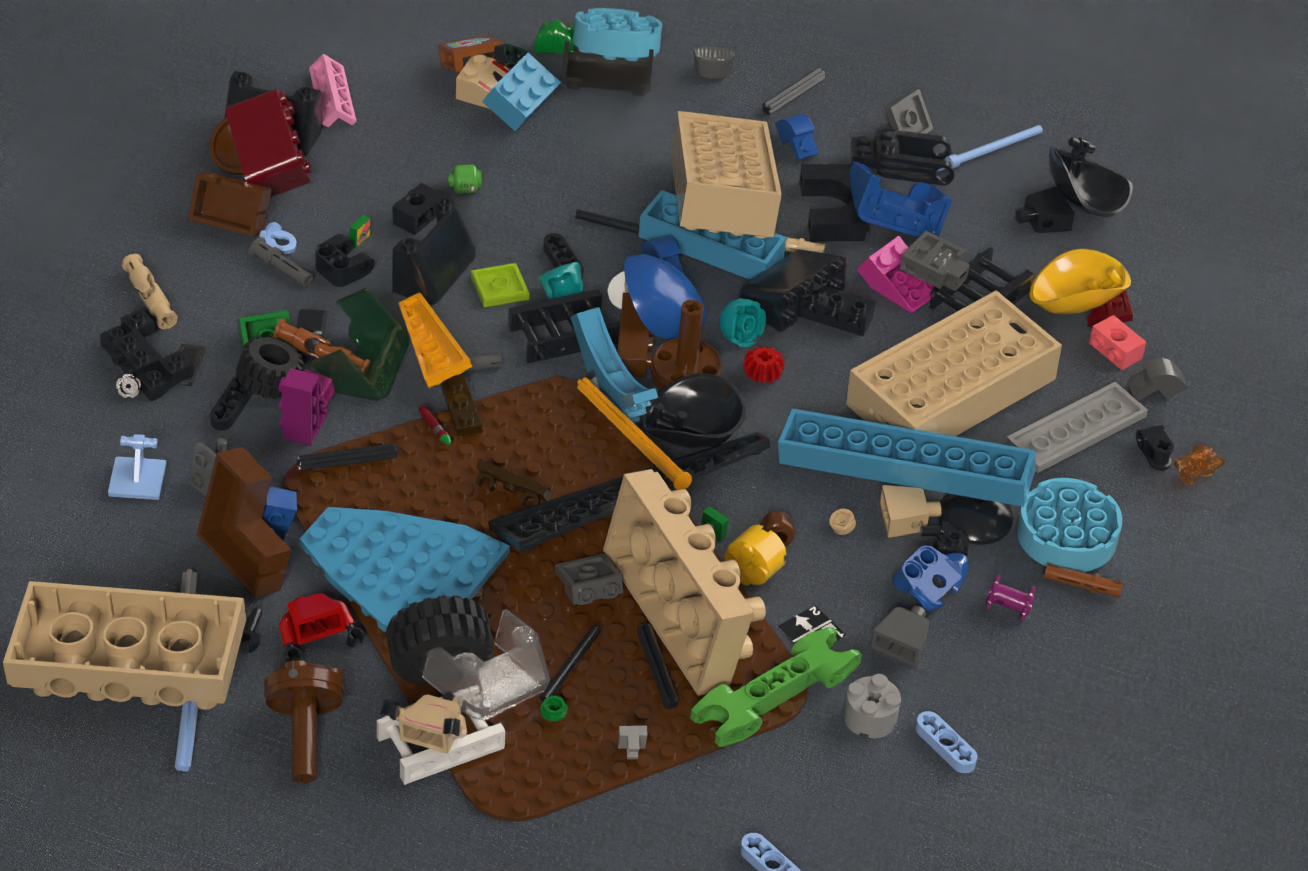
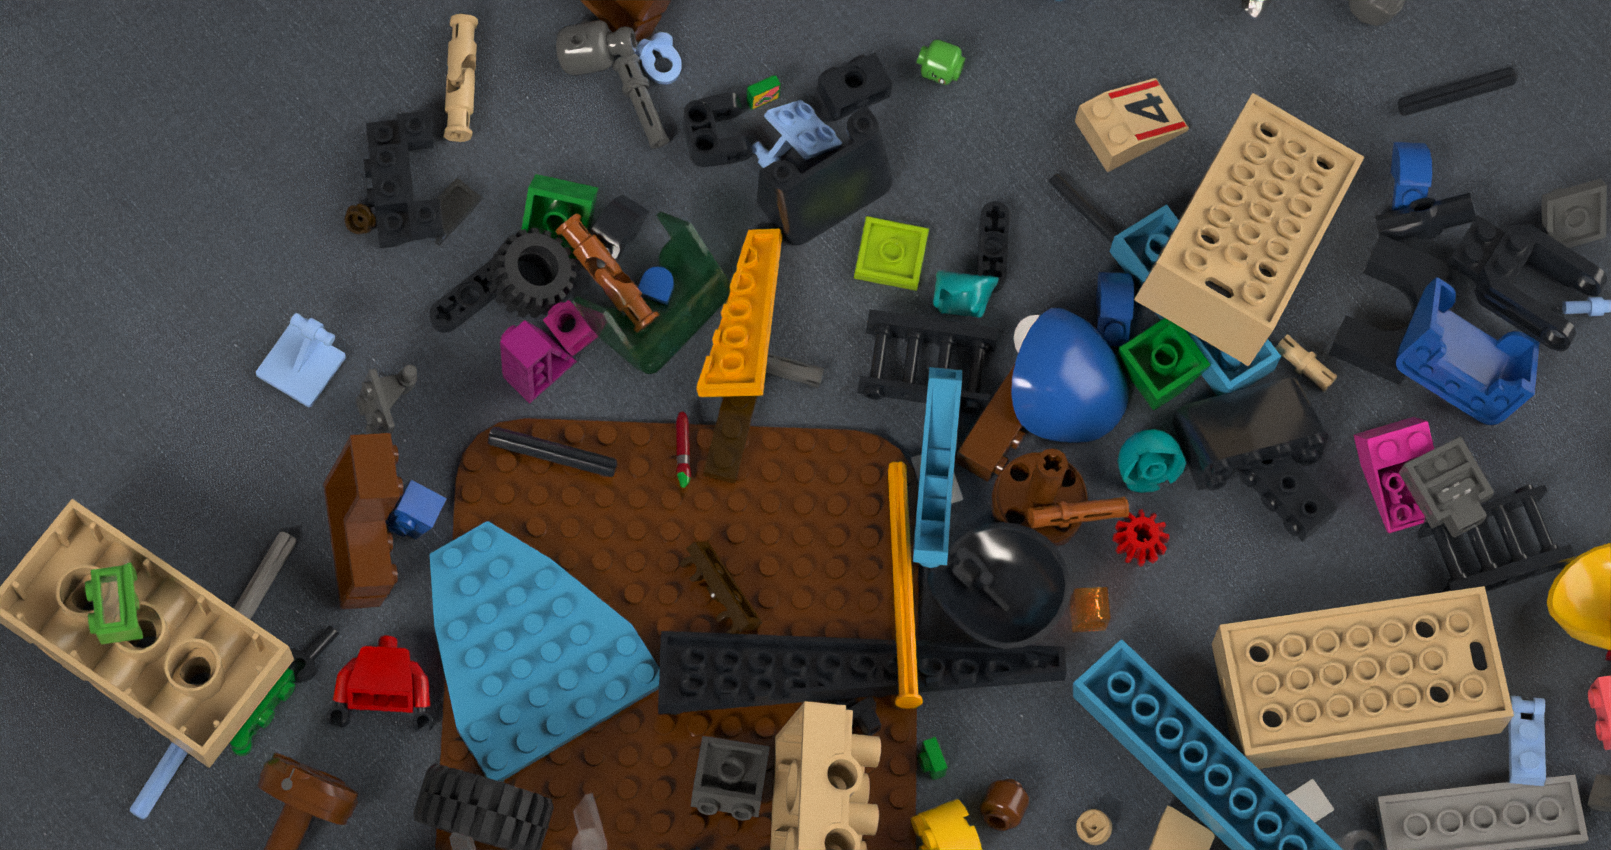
camera: 25 degrees right, 25 degrees up
none -> bright green window [85,562,143,645]
none -> green plate [230,668,296,756]
none -> dark grey piece [556,19,637,76]
none -> blue tile [638,267,674,305]
none -> light blue plate [752,100,842,168]
none -> dark orange pin [1027,496,1129,529]
none -> clear orange brick [1069,587,1111,632]
none -> tan slope [1075,78,1189,172]
none -> green slope [1117,318,1211,411]
none -> black piece [1375,193,1477,241]
none -> light blue plate [1508,695,1546,786]

